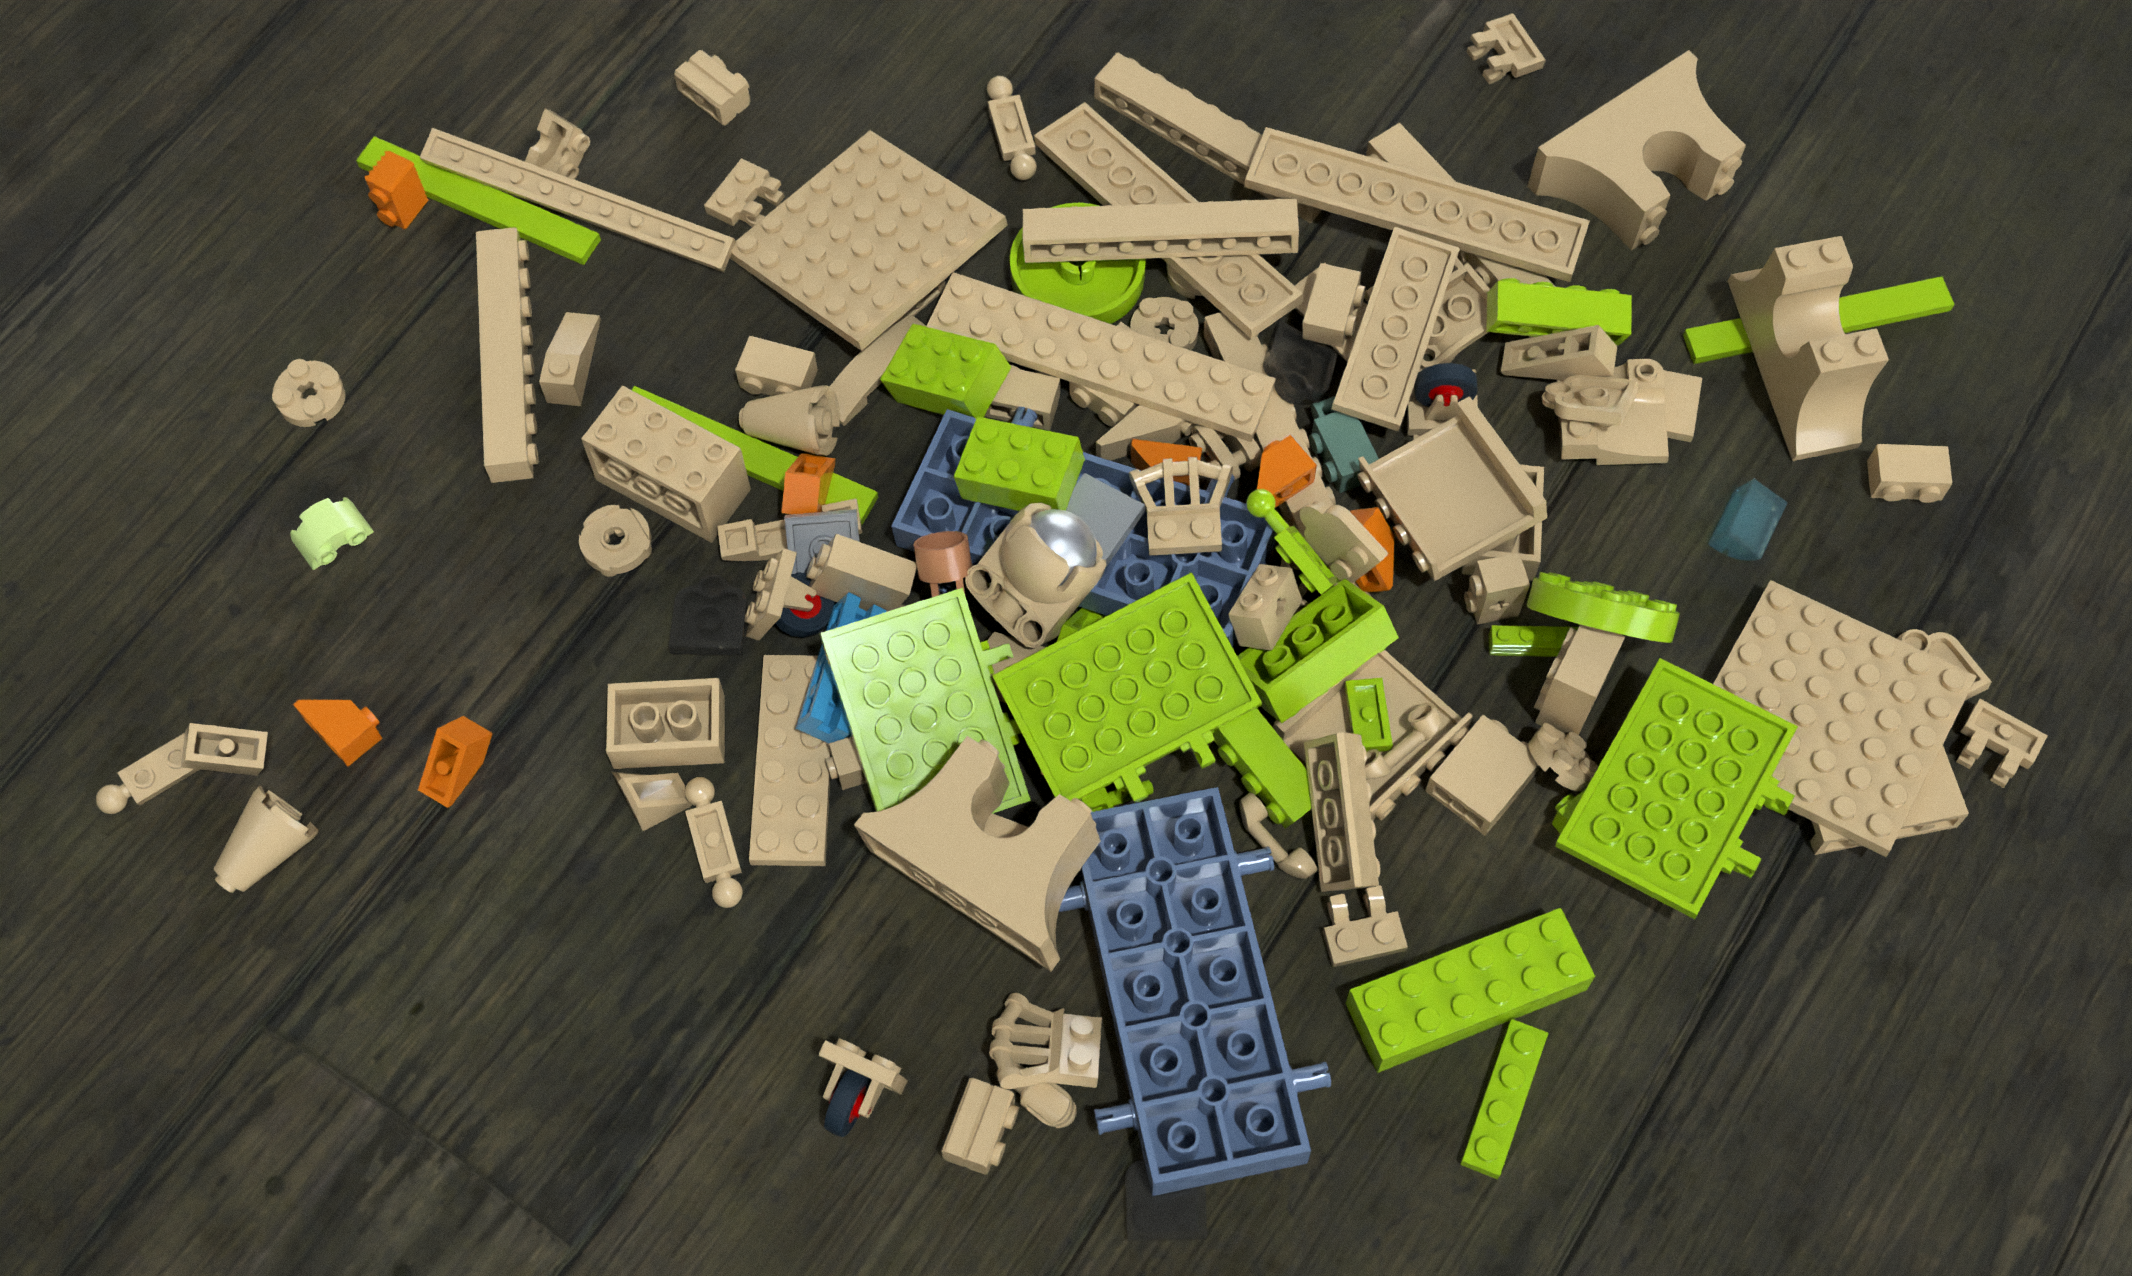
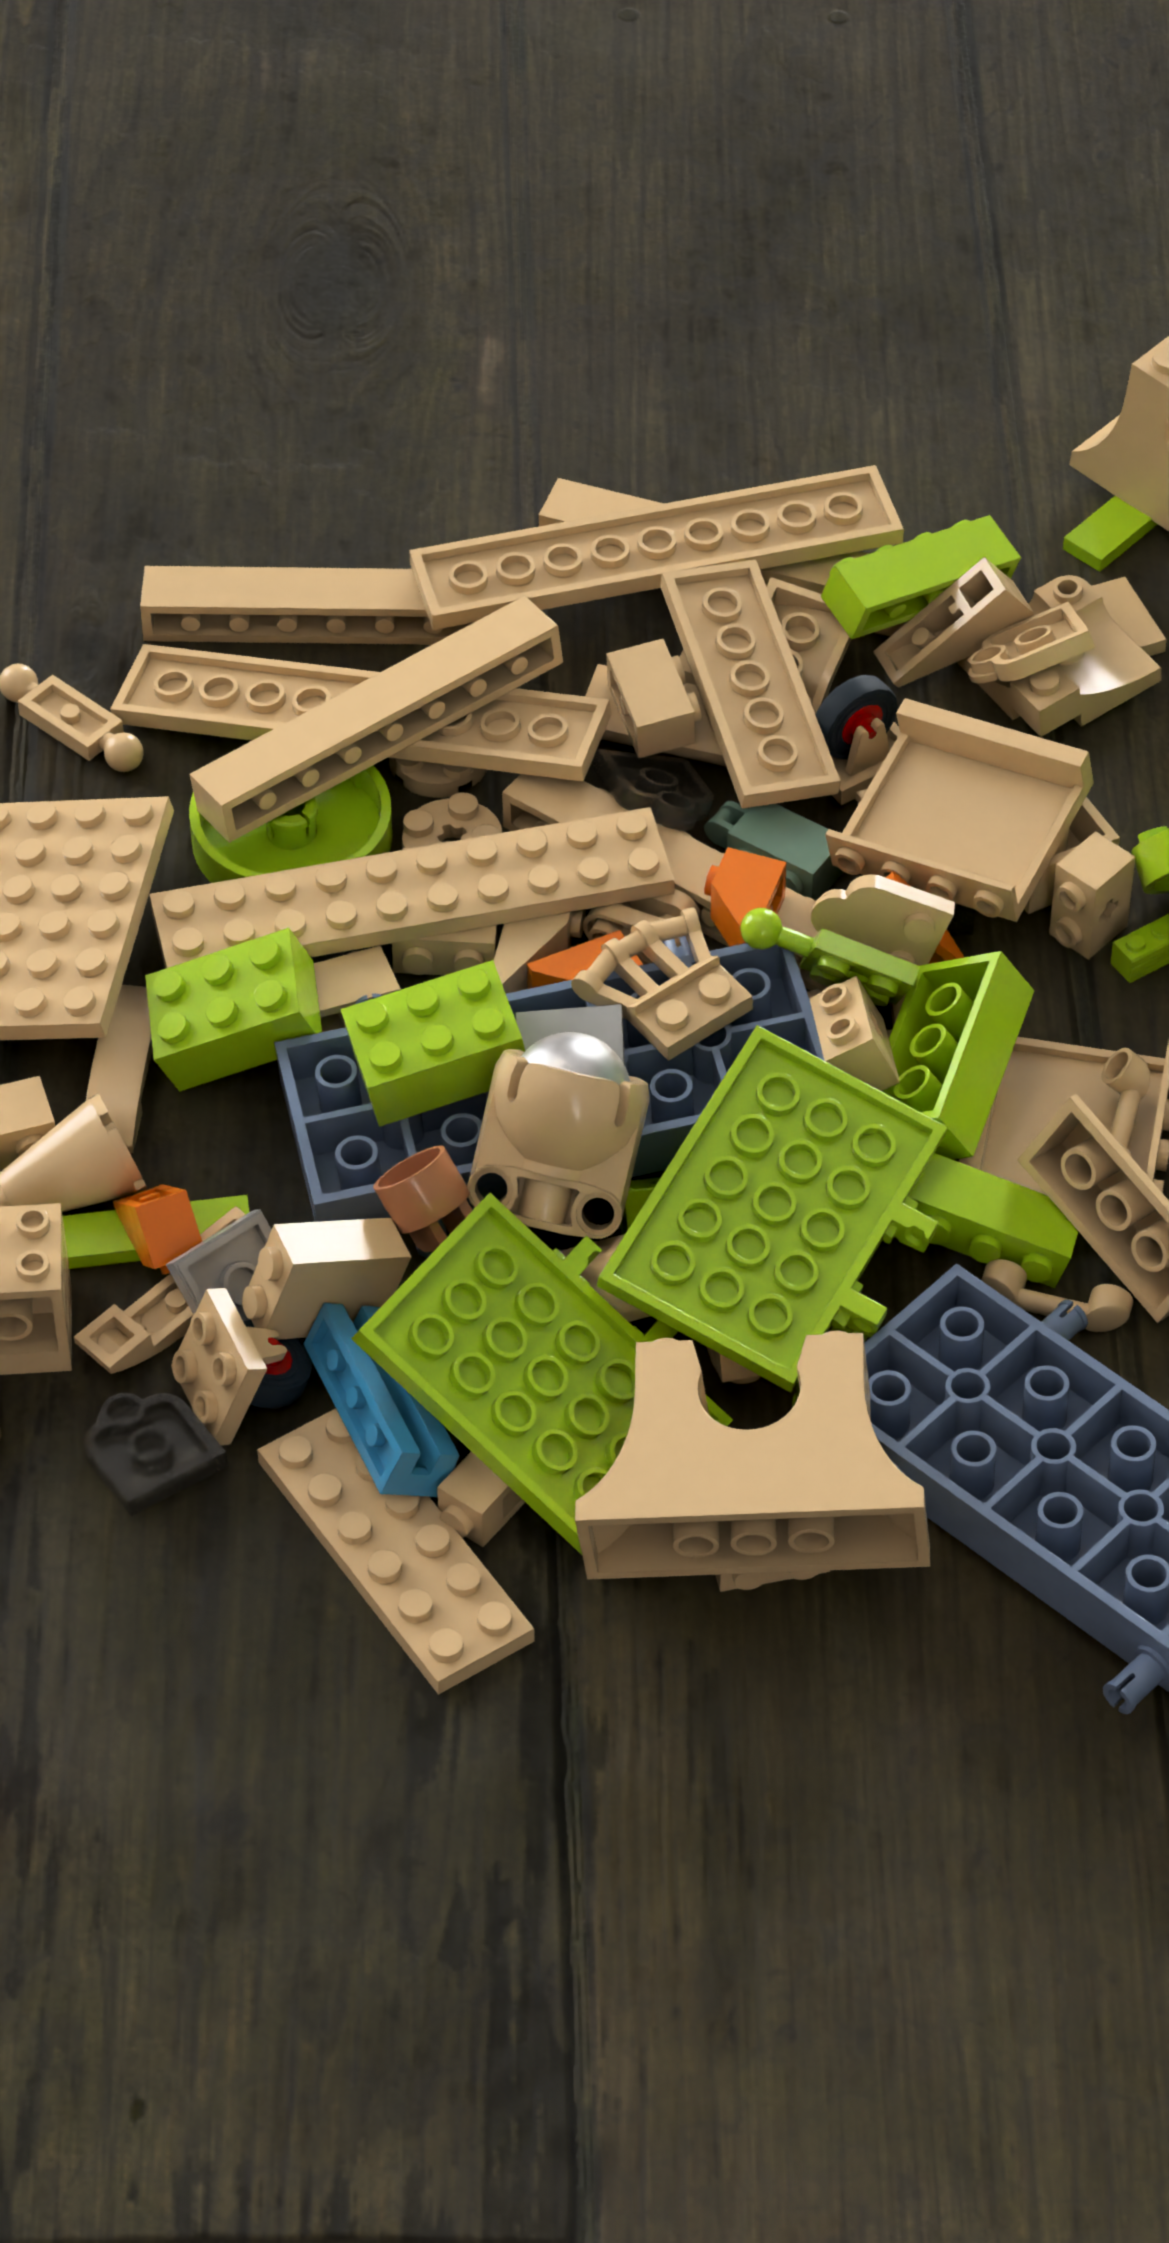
camera: 35 degrees left, 15 degrees down
tan brick [606,678,725,769] -> none
tan slope [612,772,692,831] -> none
tan plate [685,777,743,908] -> none
plate [819,1038,908,1137] -> none
tan brick [942,1078,1019,1175] -> none
tan plate [989,993,1102,1090] -> none
tan arm [996,1063,1077,1128] -> none
lime plate [1345,678,1393,752] -> none
tan plate [1466,13,1545,84] -> none
tan piece [1527,50,1746,250] -> none

